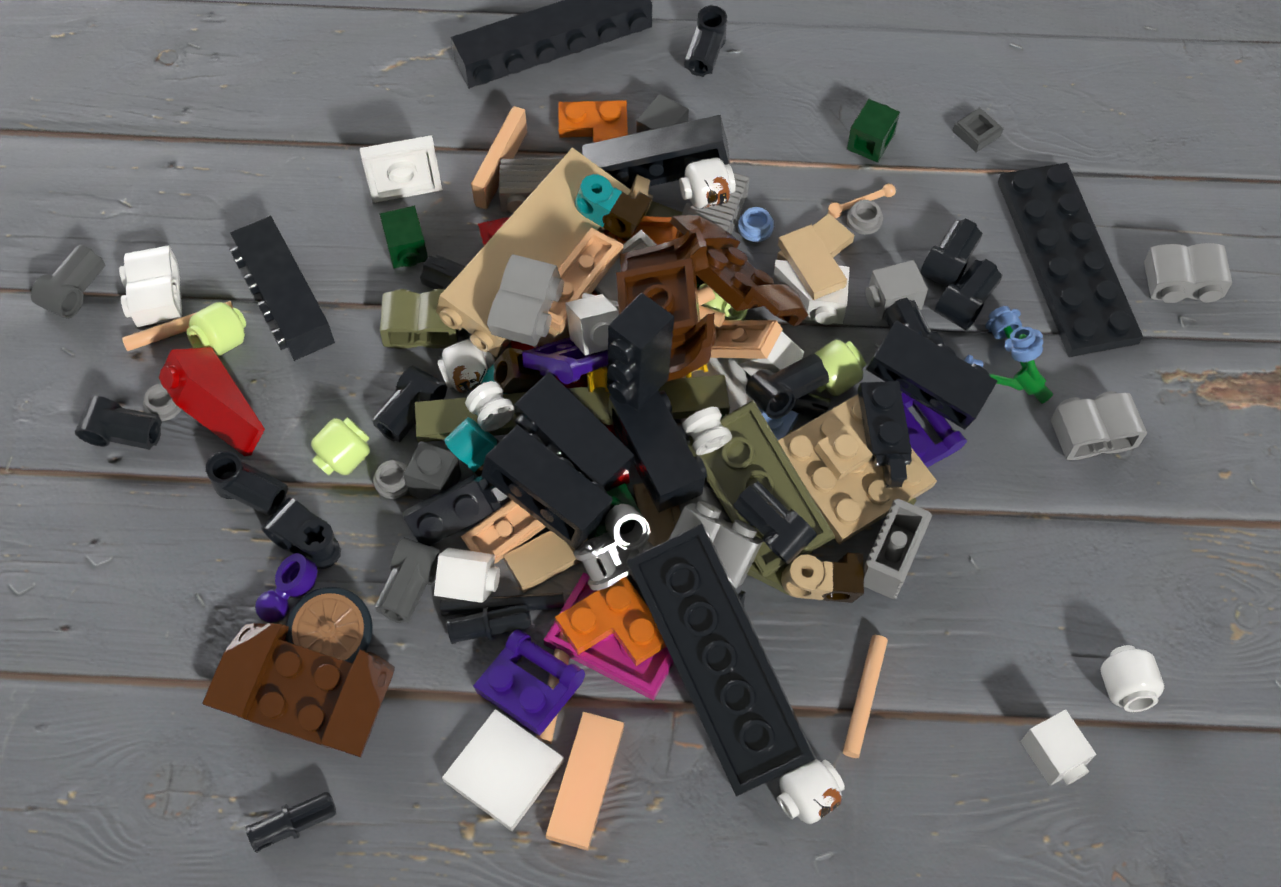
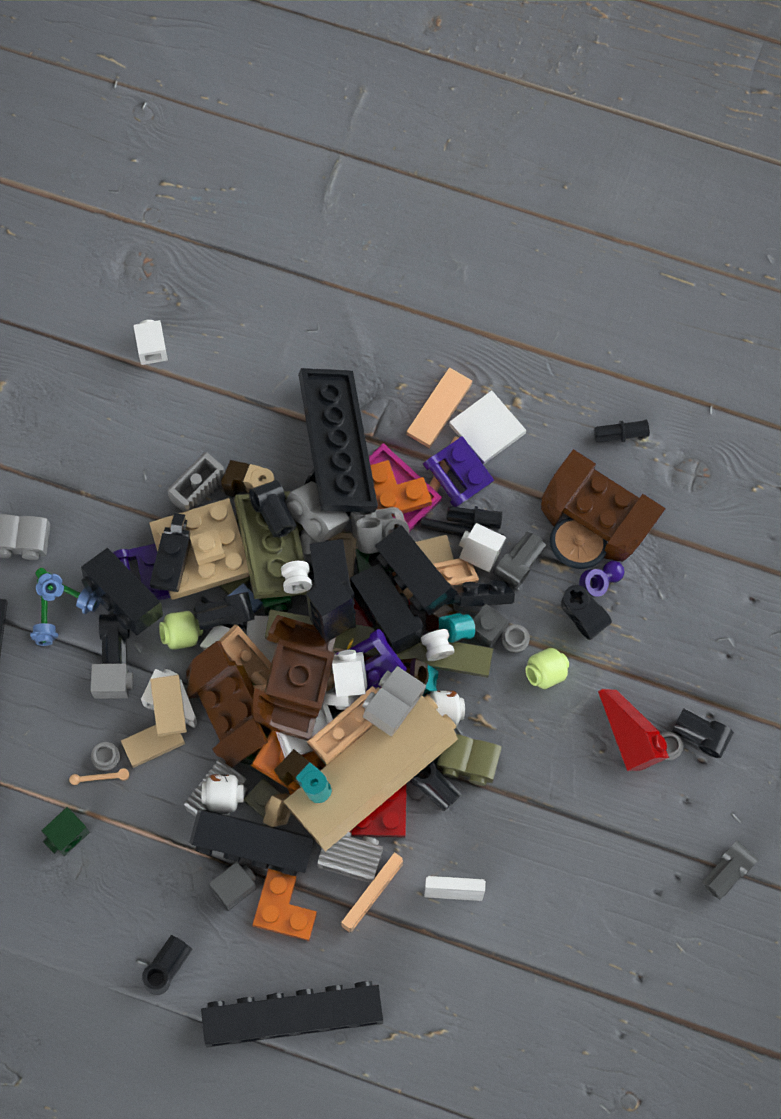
camera: 165 degrees left, 10 degrees up
white brick [119,245,182,327] -> none
light nougat bar [122,301,234,351] -> none
yellowish green head [187,302,246,357] -> none
black piece [206,451,288,517] -> none
black brick [230,215,335,361] -> none
black piece [372,365,447,442] -> none
dark green brick [379,205,428,269] -> none
light blue plate [738,207,774,242] -> none
white head [777,759,845,824] -> none
light nougat bar [842,635,888,758] -> none
black piece [920,218,983,287] -> none
black piece [934,259,1003,331] -> none
white head [1100,645,1165,712] -> none

